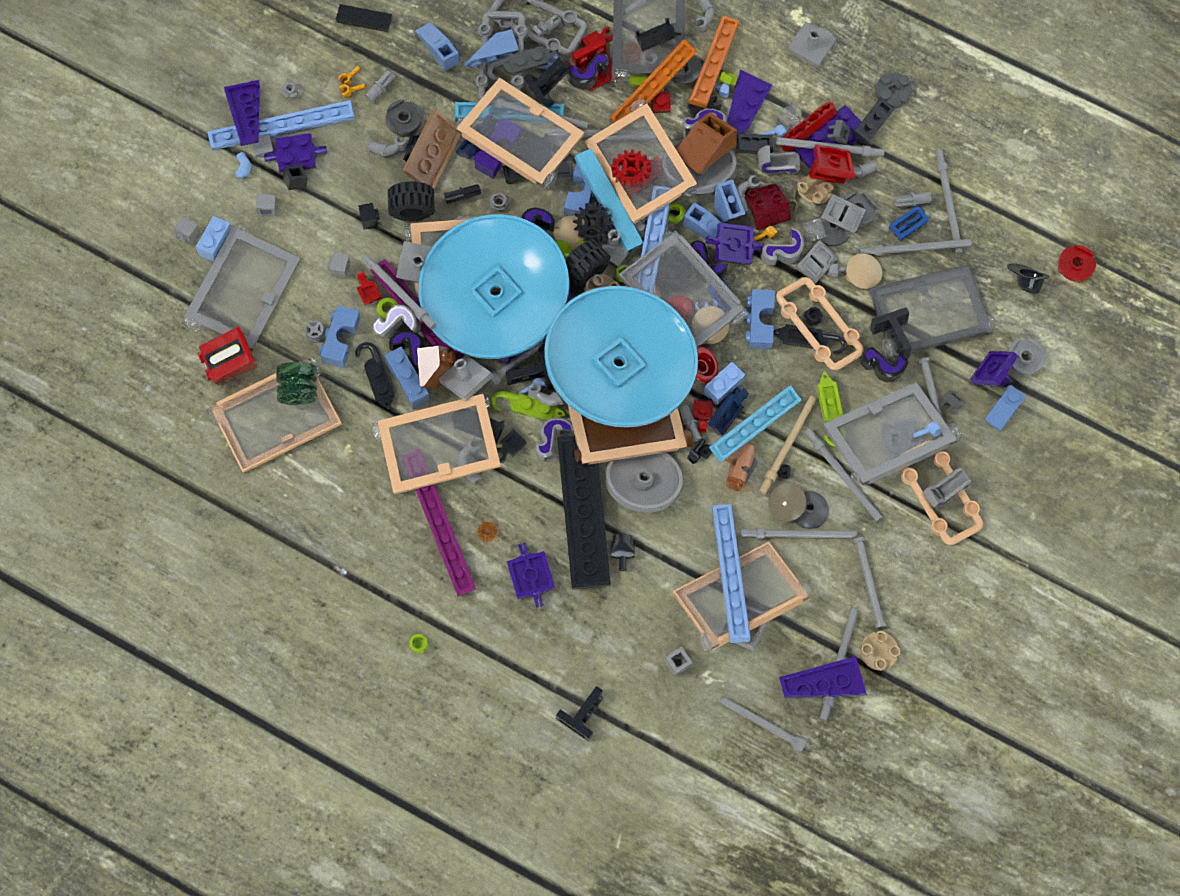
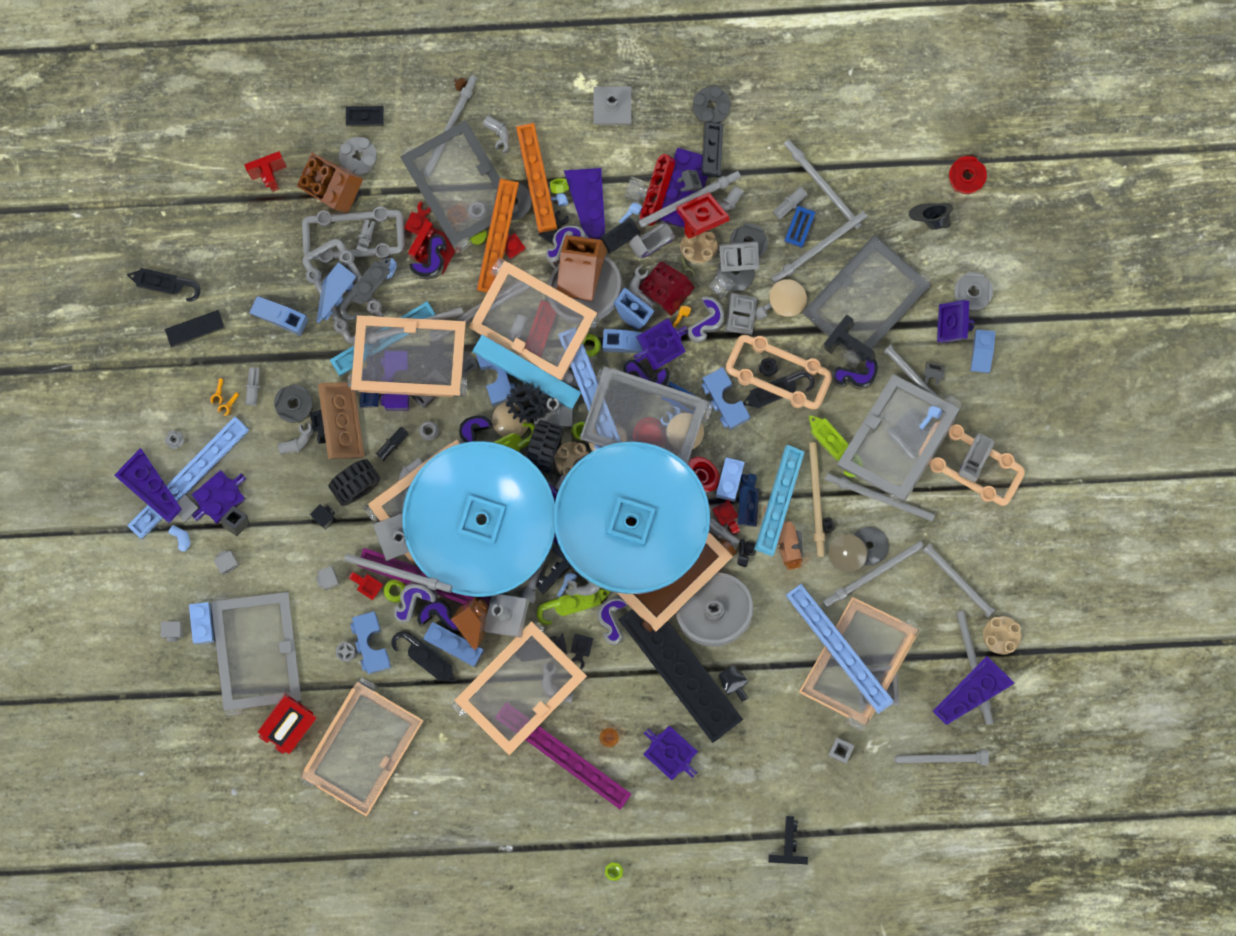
camera: 20 degrees left, 10 degrees up
clear green wheel [276,362,318,405] -> none
black bracket [524,57,573,108] -> none
red gear [611,149,651,188] -> none
black hinge [635,18,675,52] -> none

